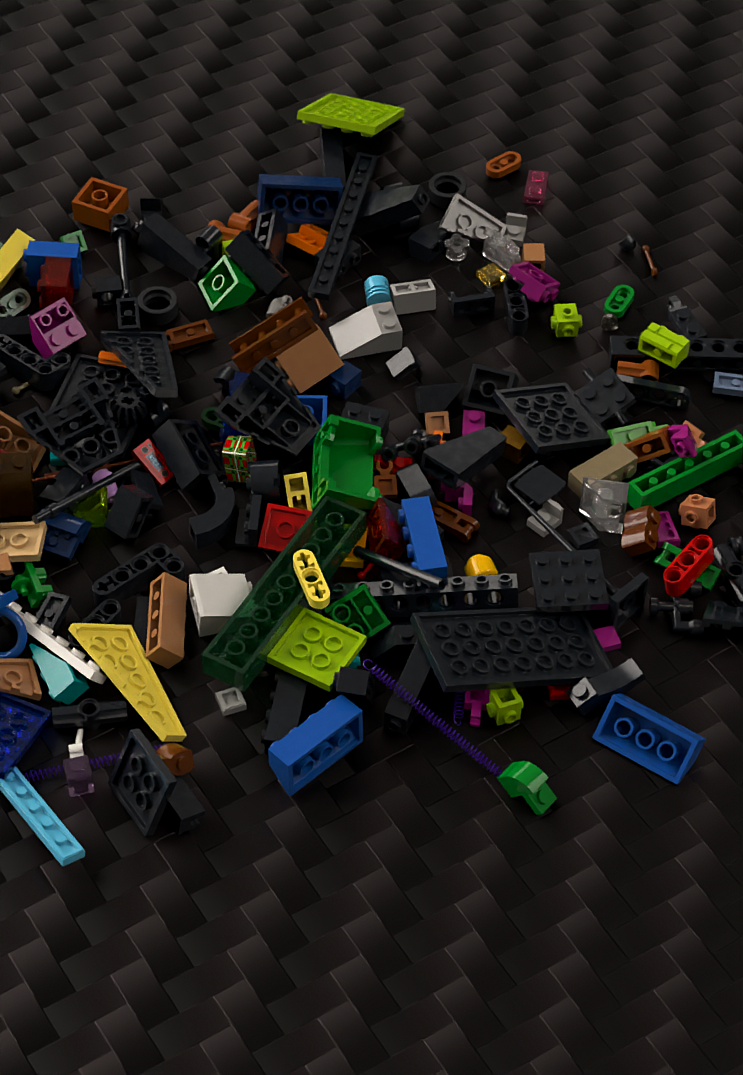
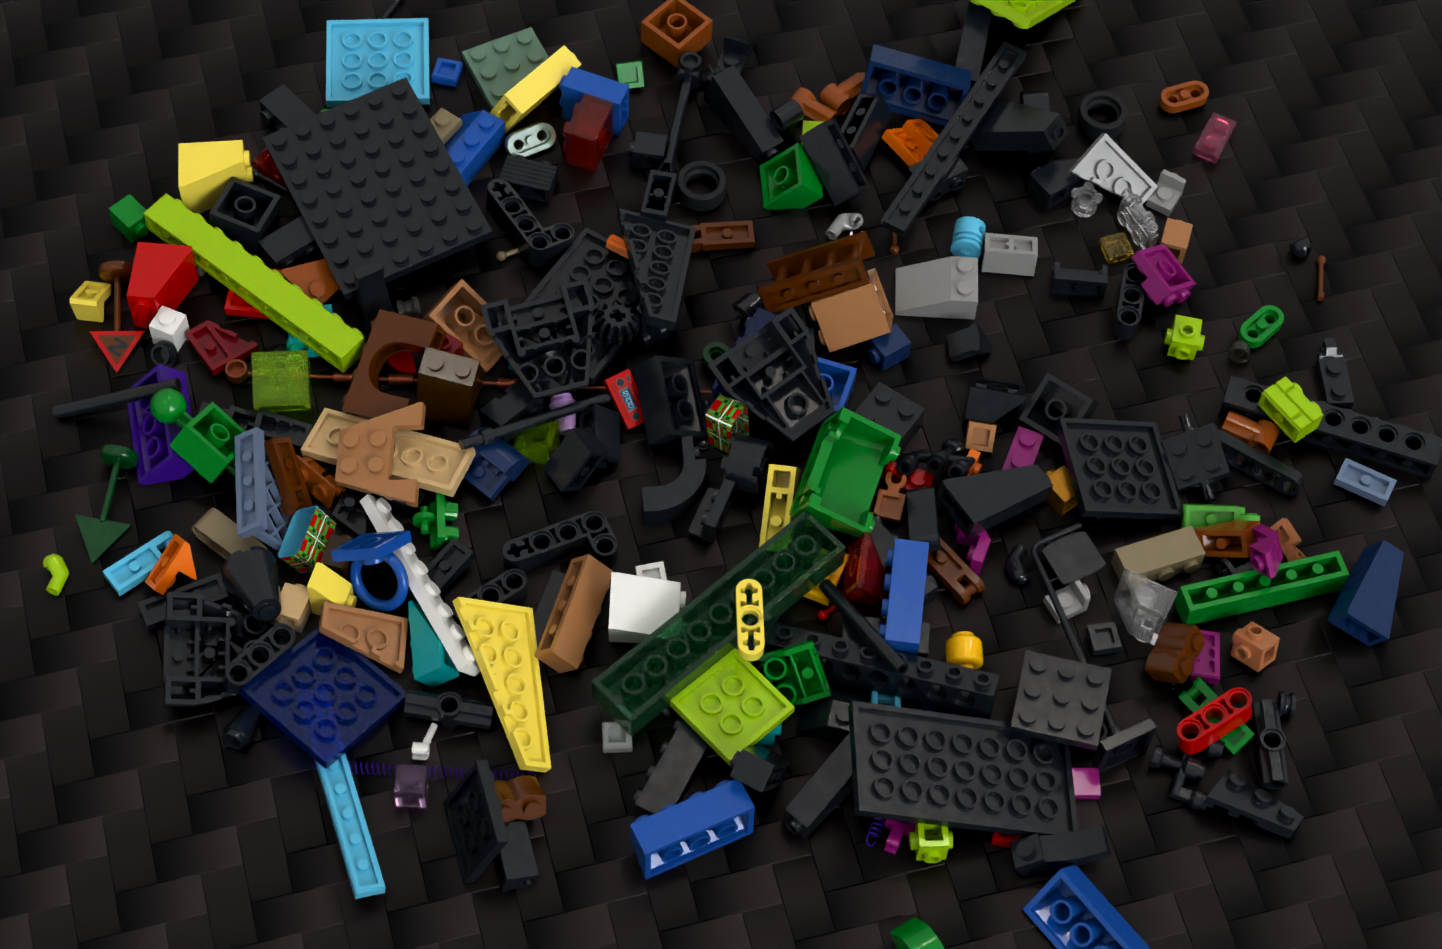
camera: 15 degrees right, 10 degrees up
magenta slope [29,298,87,359] -> none
red plate [258,503,313,555] -> none
dark purple piece [363,659,503,776] -> none

